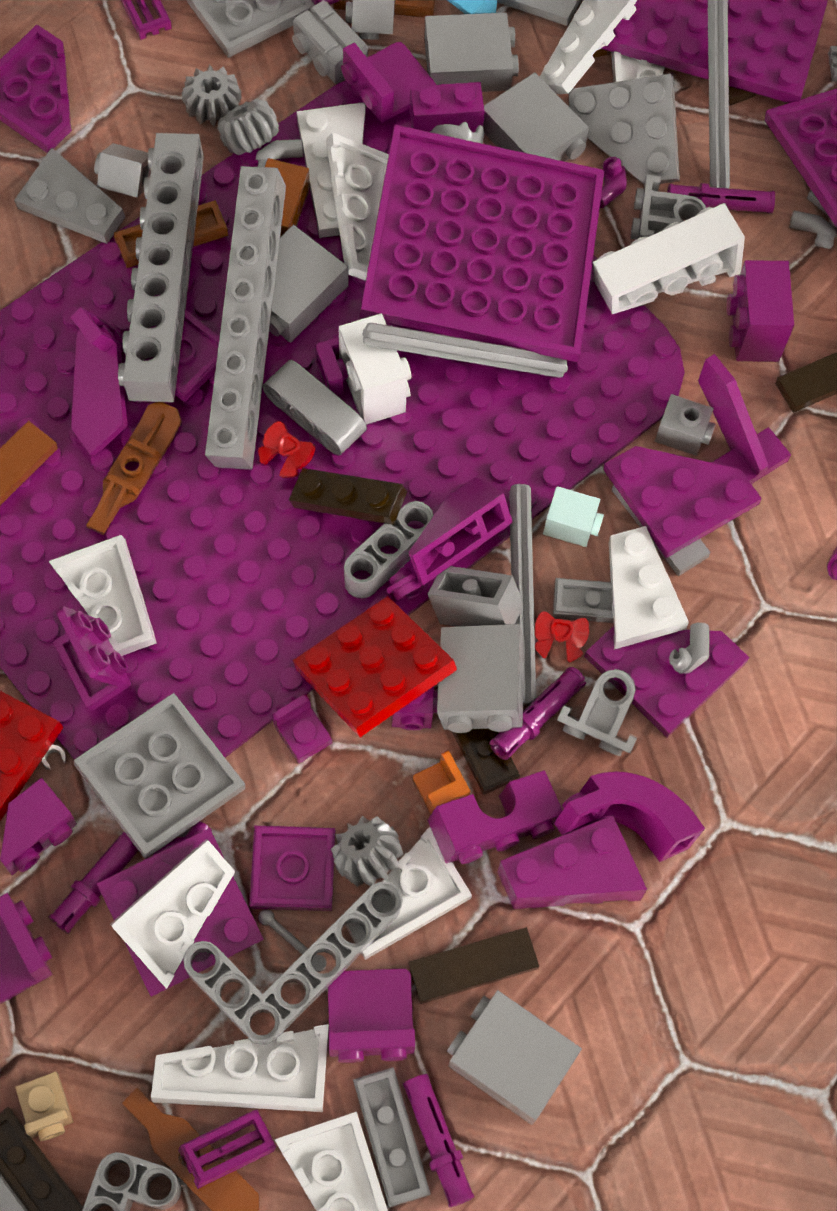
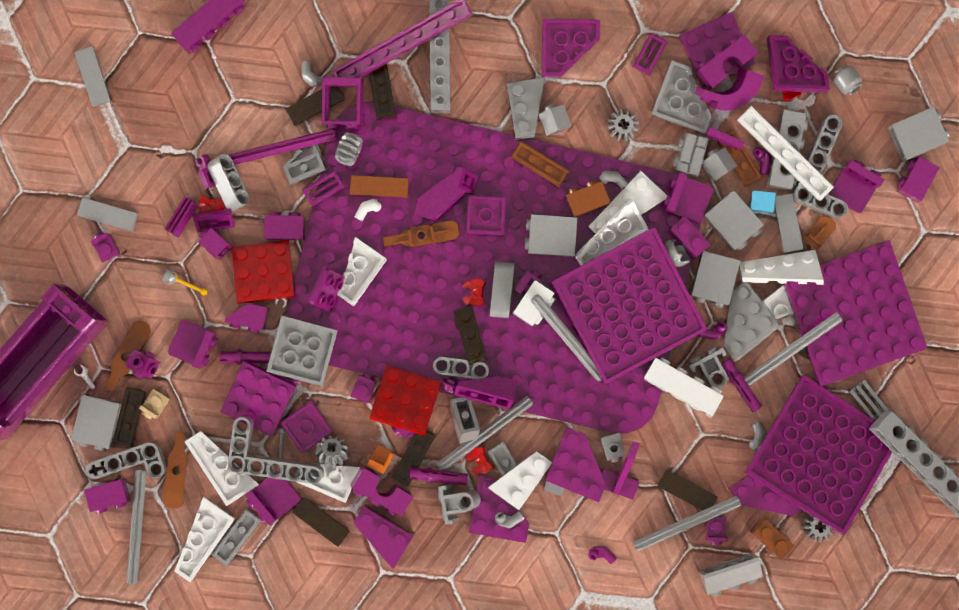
camera: 60 degrees right, 20 degrees up
white wing [110,839,235,989] -> none
light grey brick [118,133,204,402] -> none
magenta tile [178,1109,276,1189] -> none
light grey brick [205,166,286,470] -> none
light grey gear [217,99,279,155] -> none
magenta pin [403,1074,475,1208] -> none
light grey brick [437,624,525,733] -> none
light grey brick [447,990,582,1125] -> none
light aqua brick [543,486,604,547] -> none
magenta arch [554,771,705,862] -> none
magenta brick [727,260,794,362] -> none
none -> white arm [354,199,381,221]

